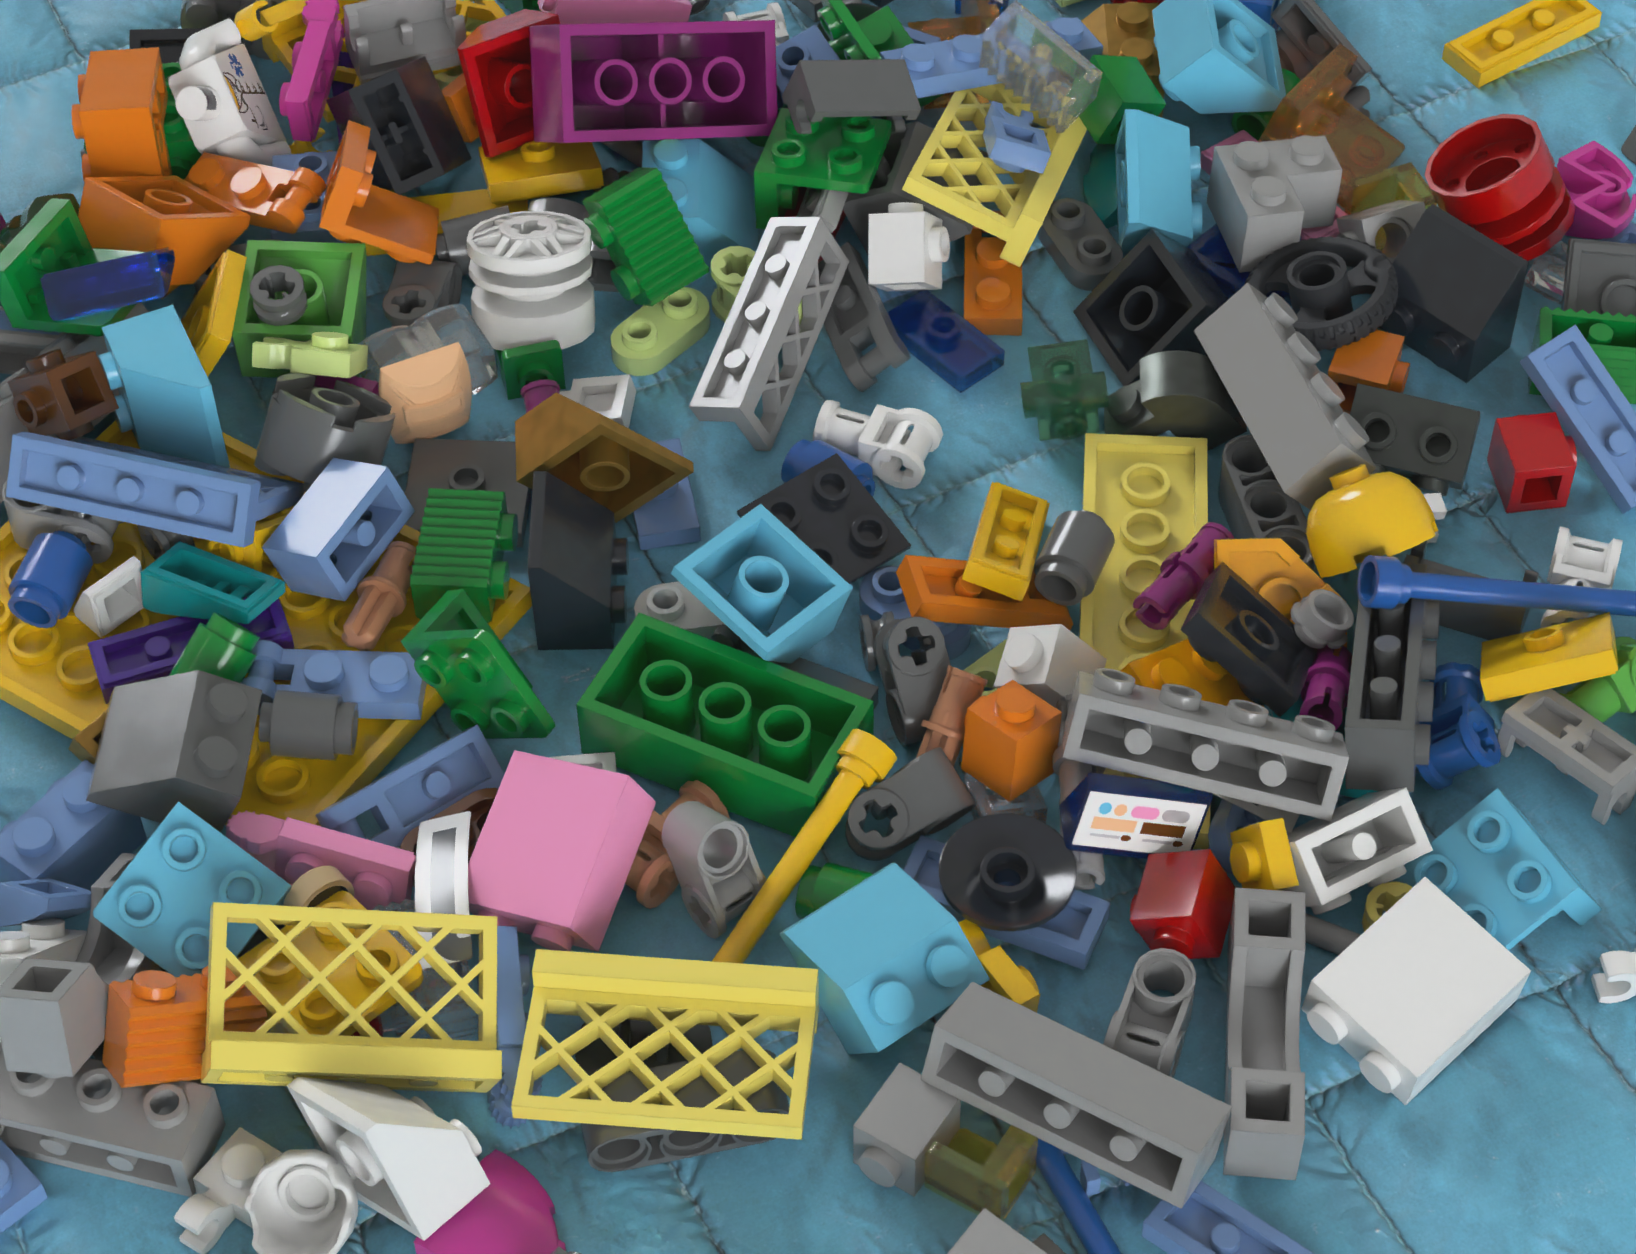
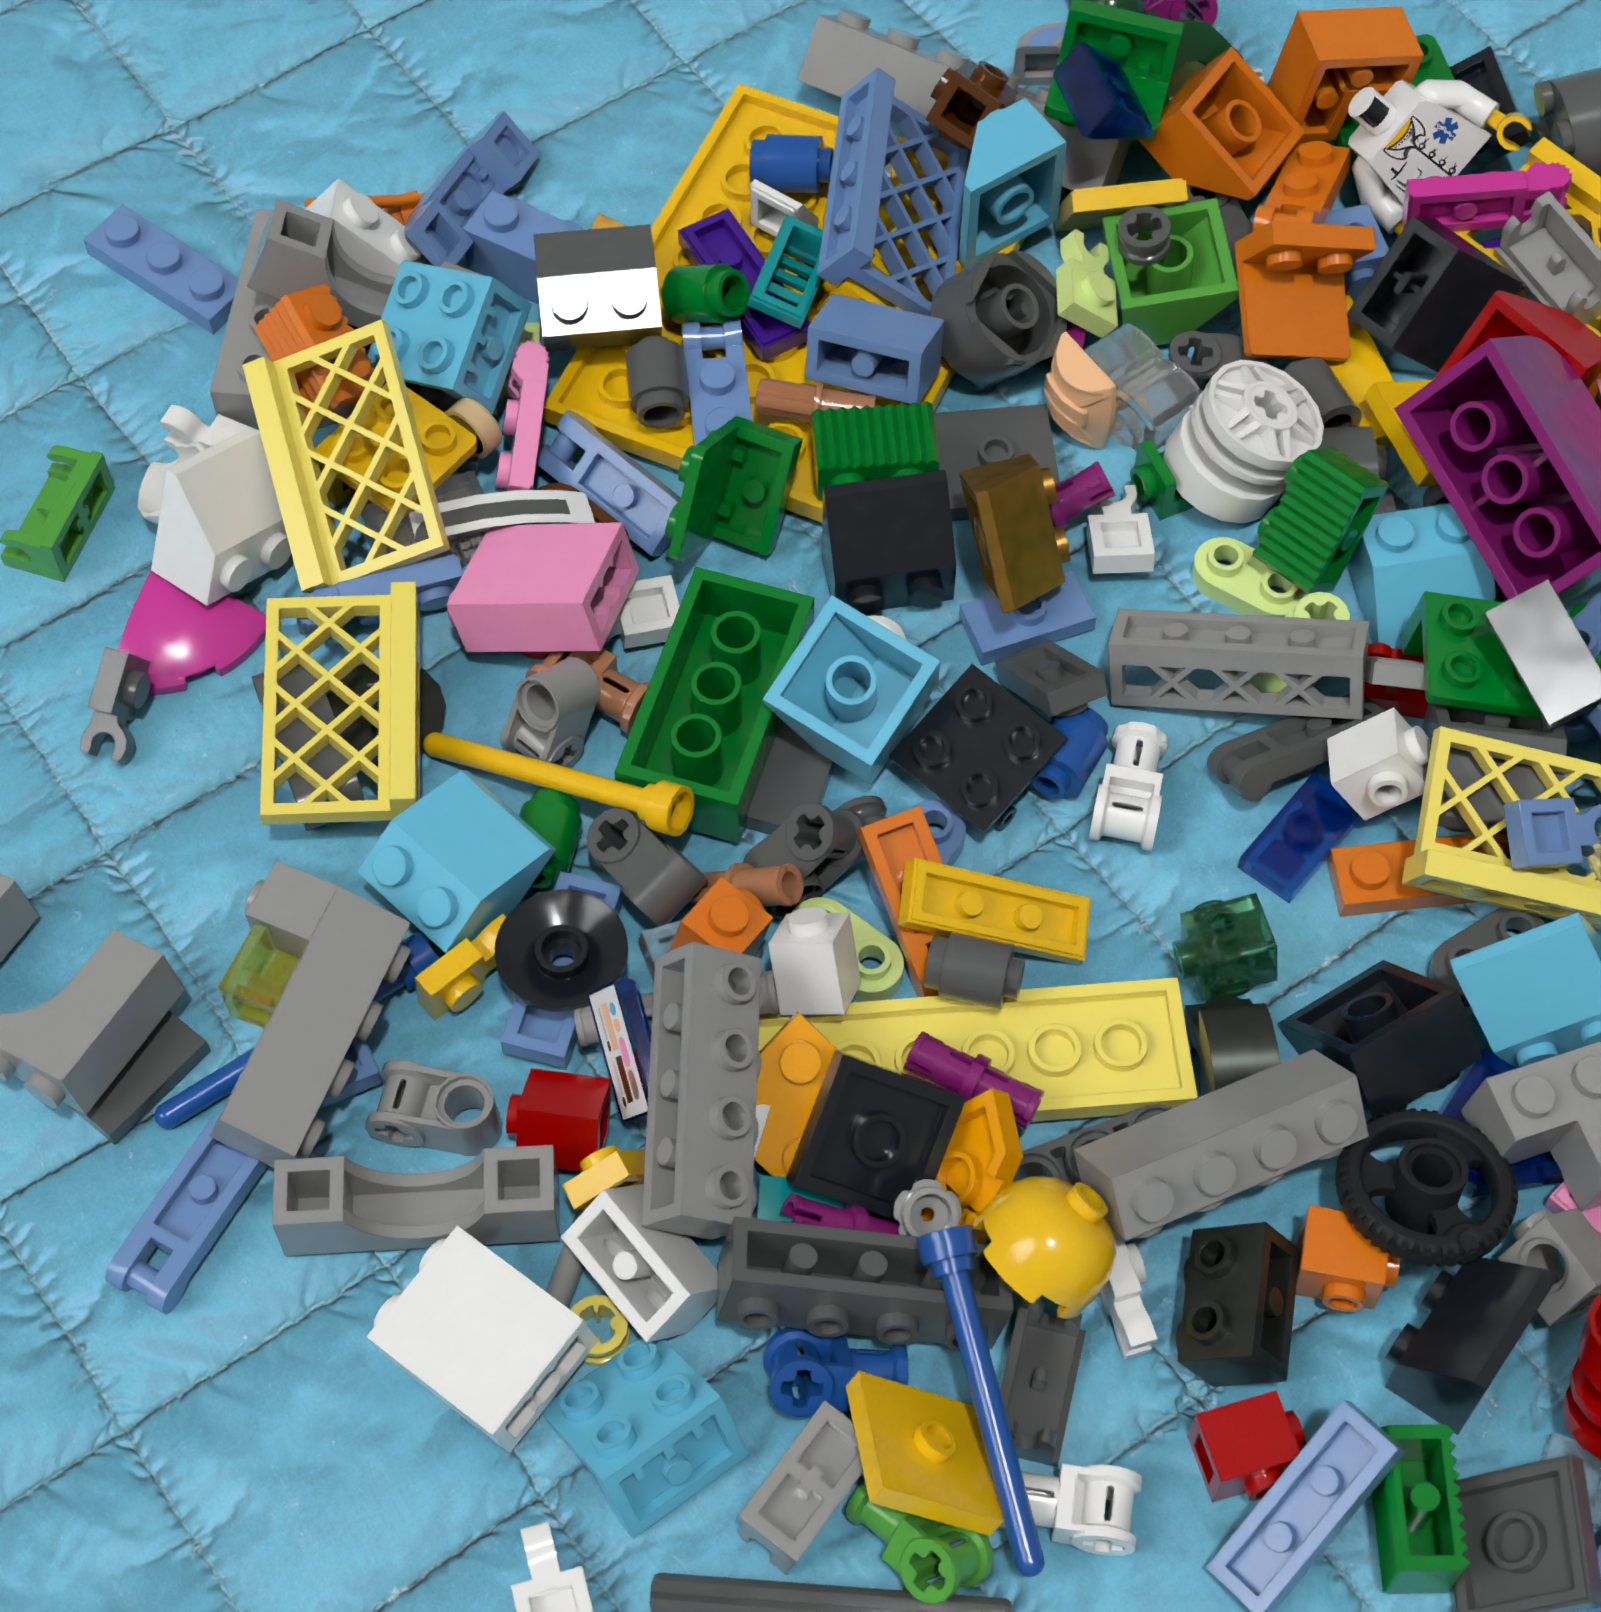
camera: 80 degrees right, 10 degrees up
none -> dark grey plate [995,640,1108,717]

